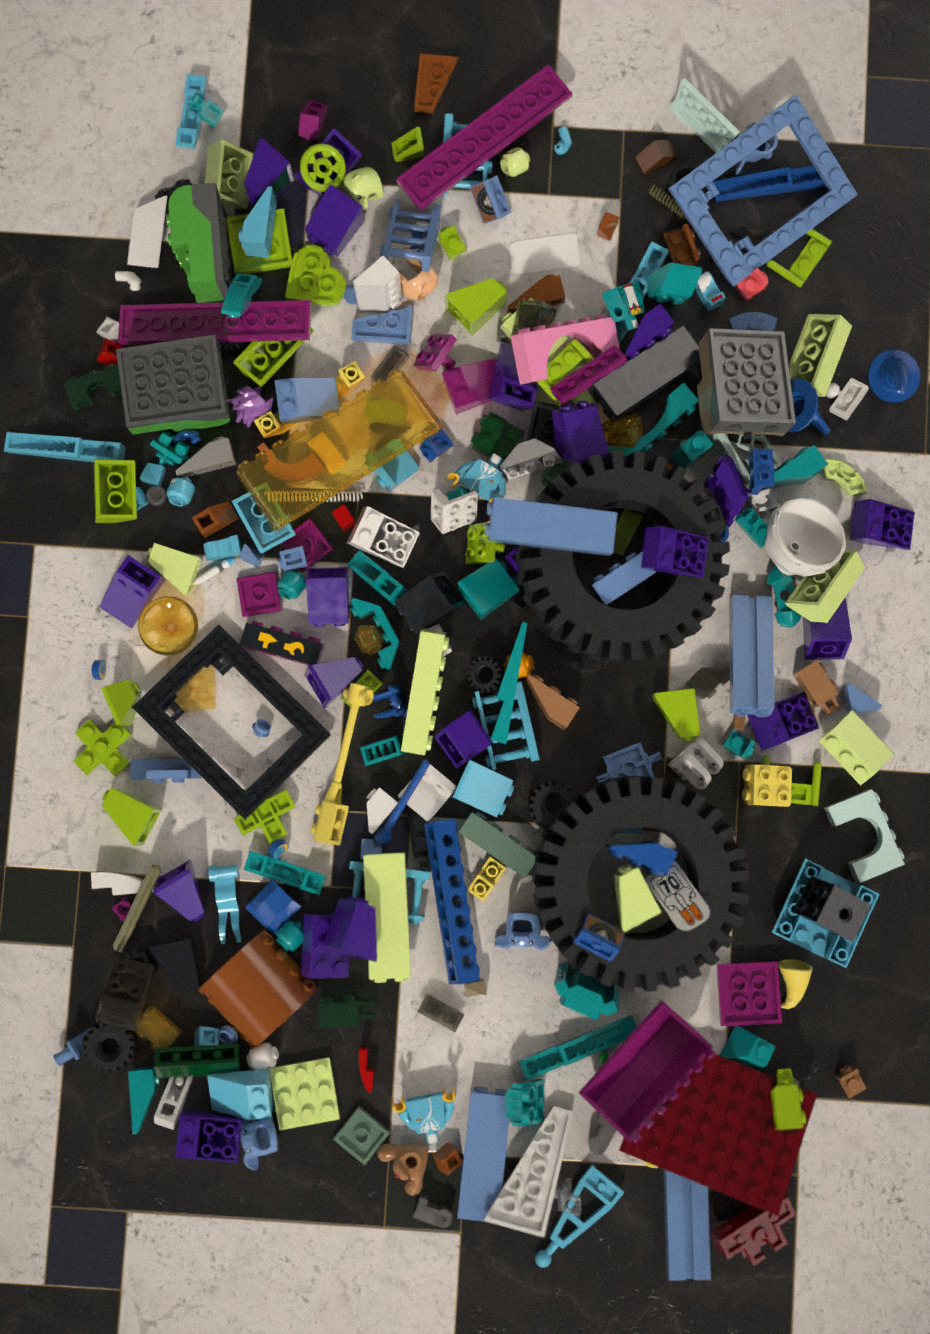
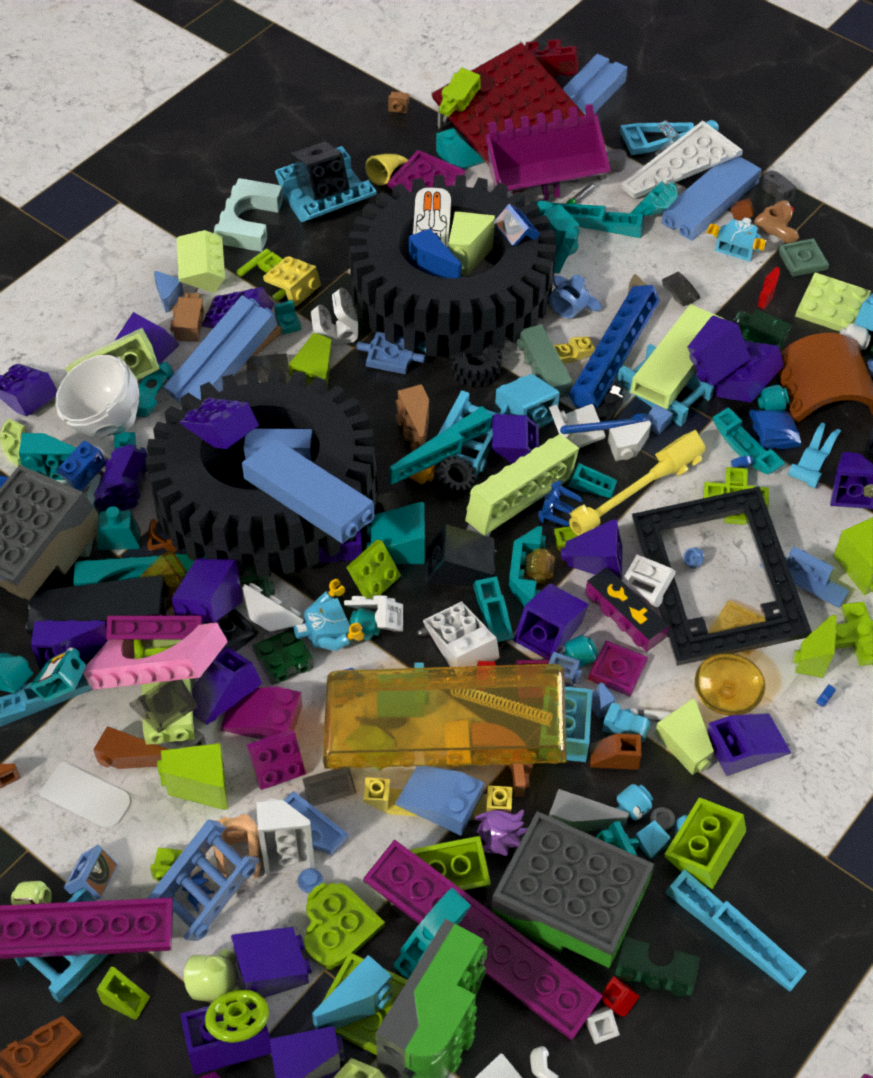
camera: 145 degrees left, 30 degrees down
none -> white plate [622,555,676,607]

